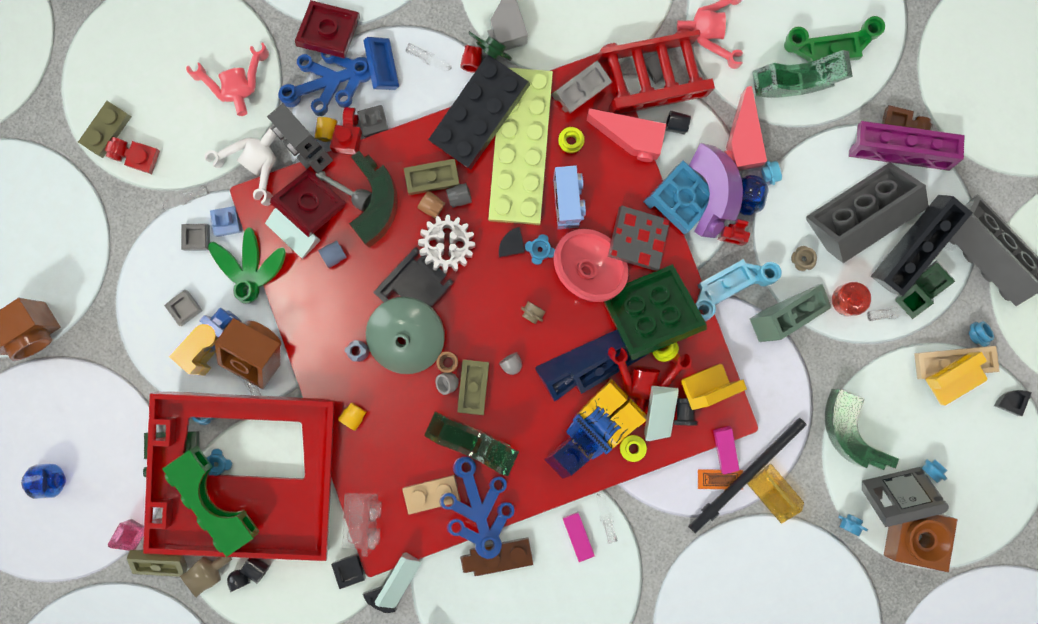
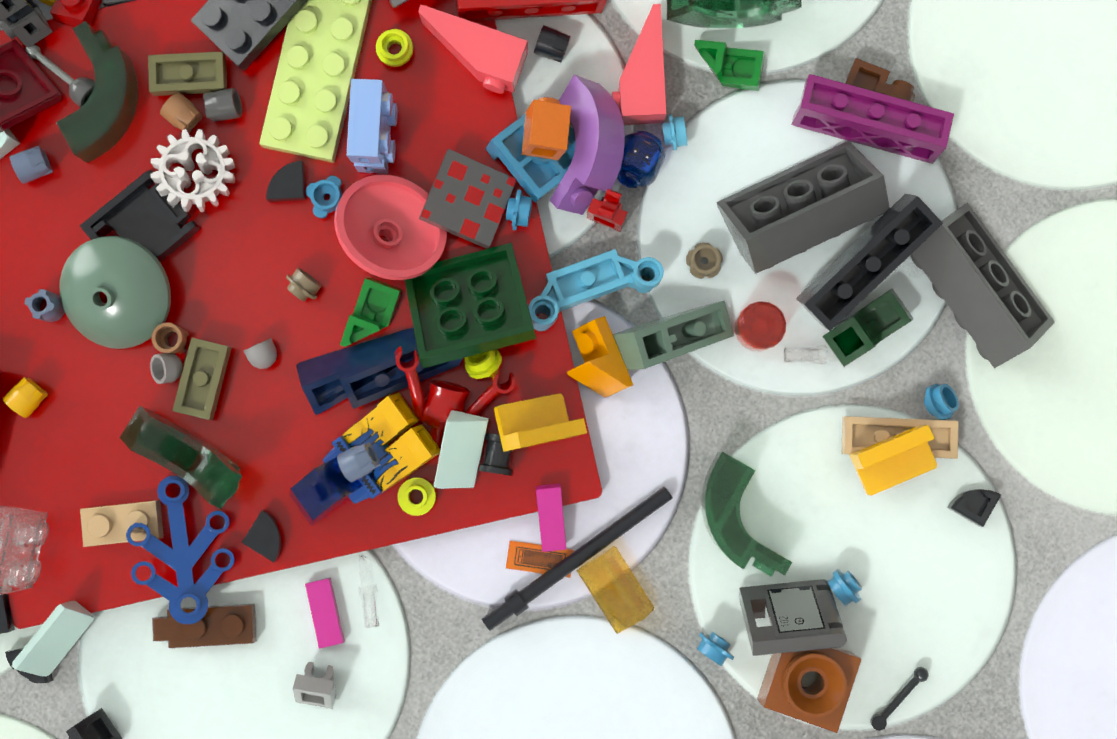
camera: 10 degrees right, 0 degrees up
none -> black tile [242,510,282,563]
none -> light grey tile [293,662,336,709]
none -> sand blue hose [337,442,381,482]
none -> green slope [340,277,403,347]
none -> dark azure plate [506,190,532,230]
none -> orange brick [522,97,571,161]
none -> light orange slope [567,316,634,398]
none -> green slope [694,40,765,91]
none -> black hinge [870,667,929,731]

